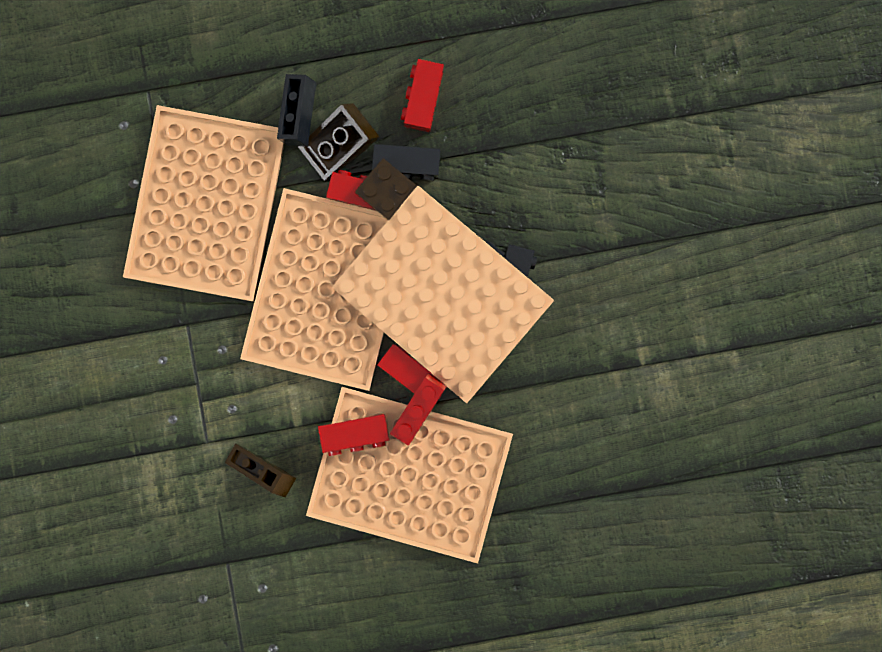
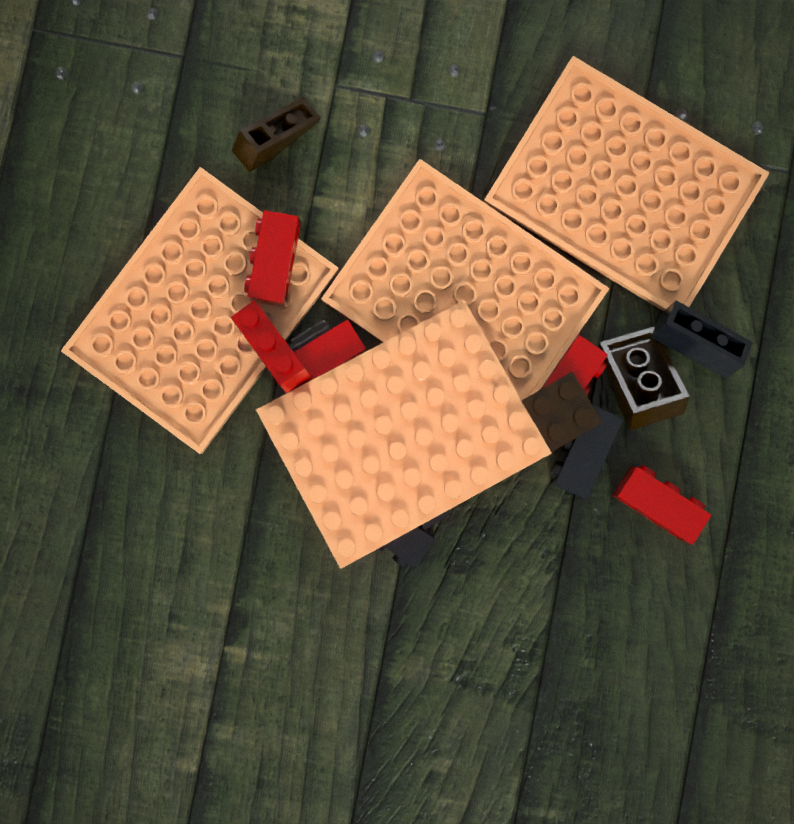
camera: 110 degrees right, 0 degrees up
none -> dark grey axle [286,320,331,352]

